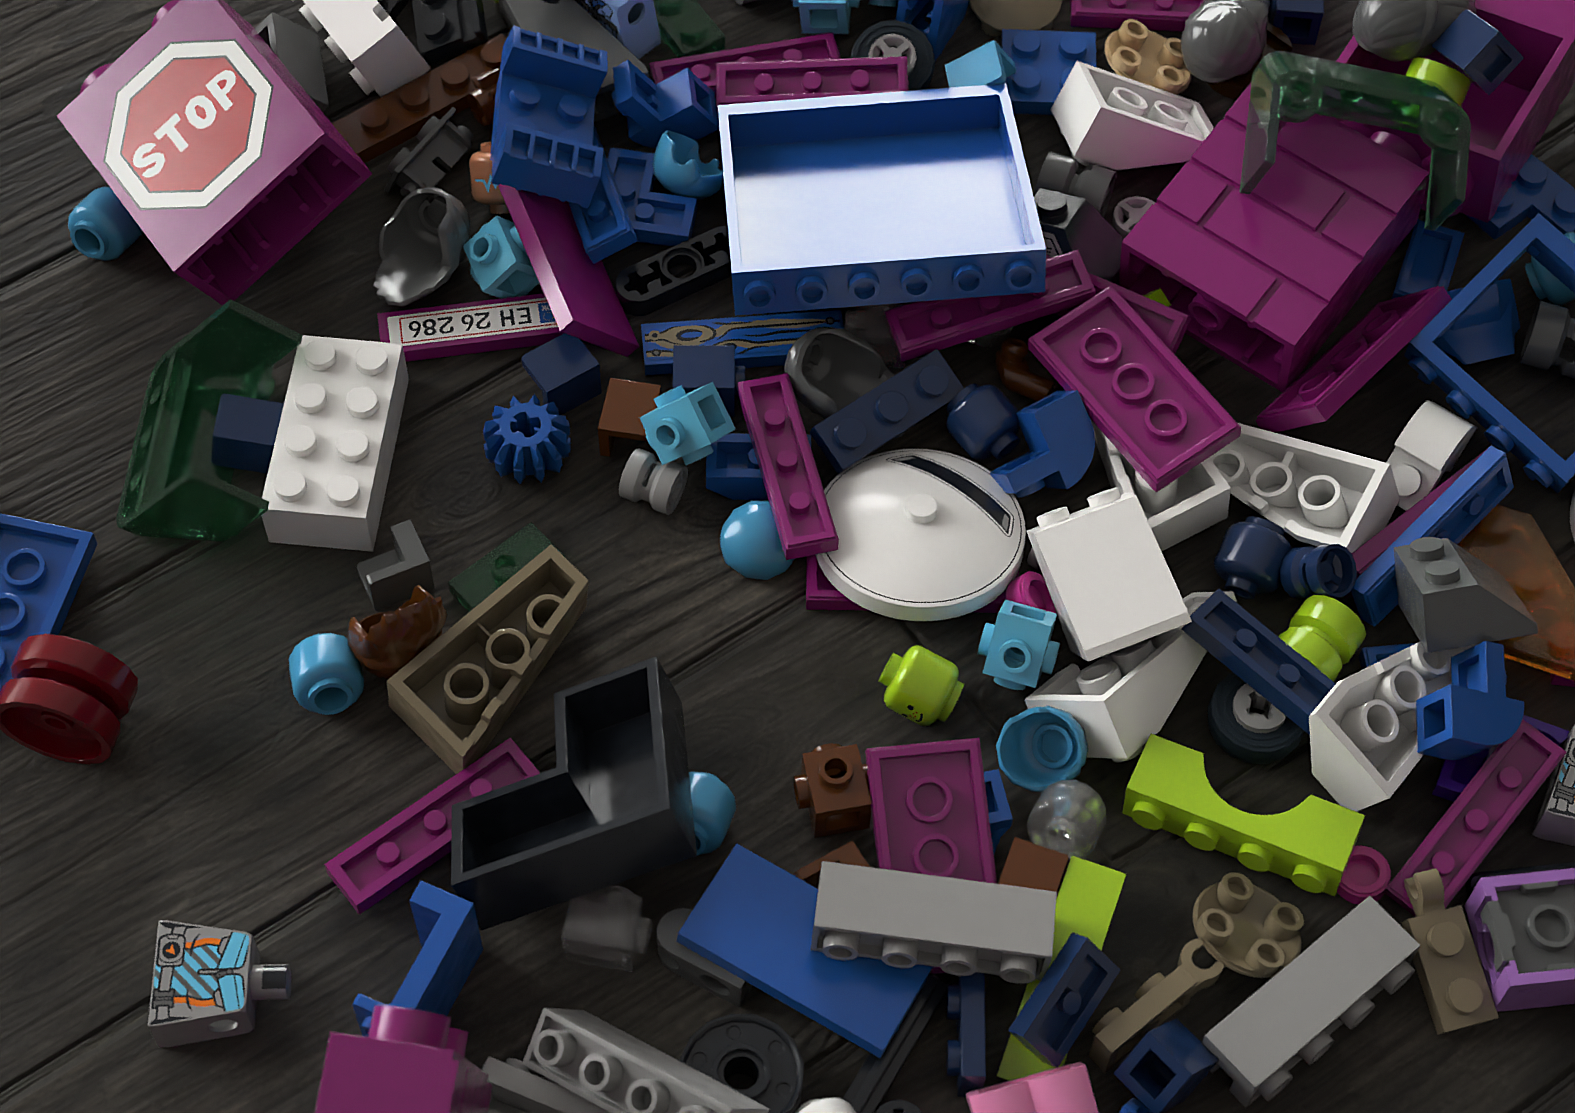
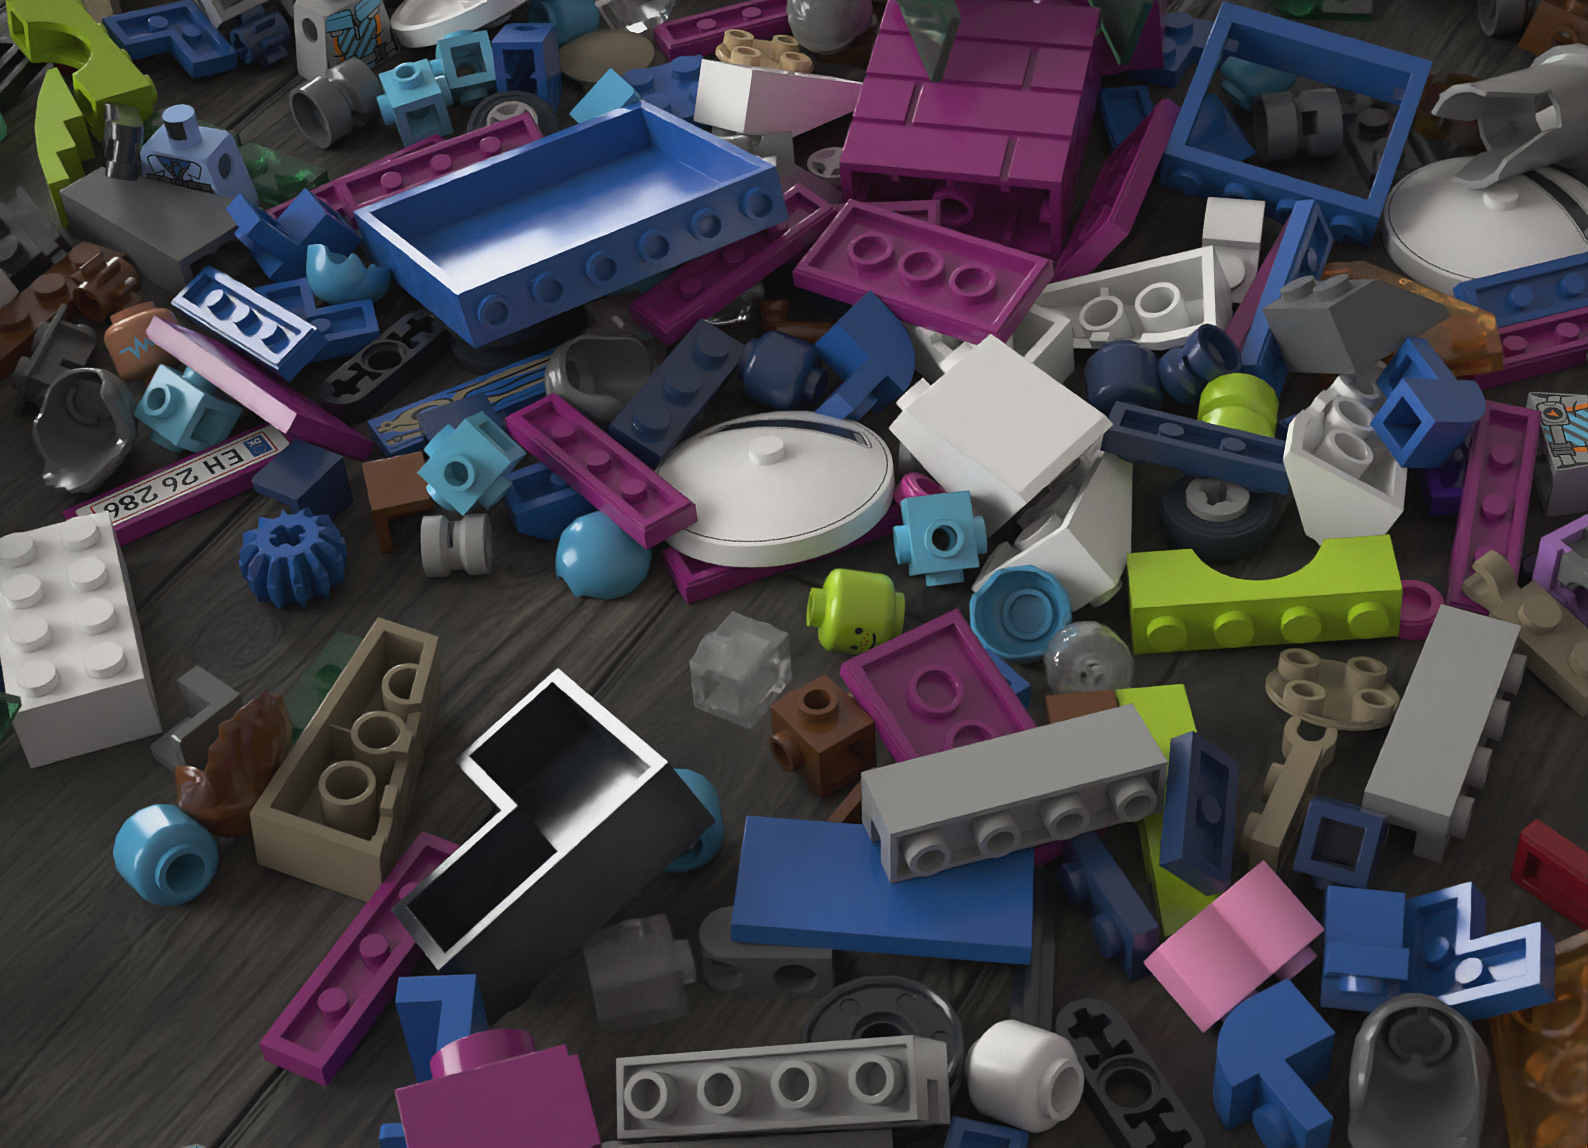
camera: 20 degrees left, 15 degrees down
blue plate [490,25,608,208] -> none
none -> clear brick [689,611,792,730]

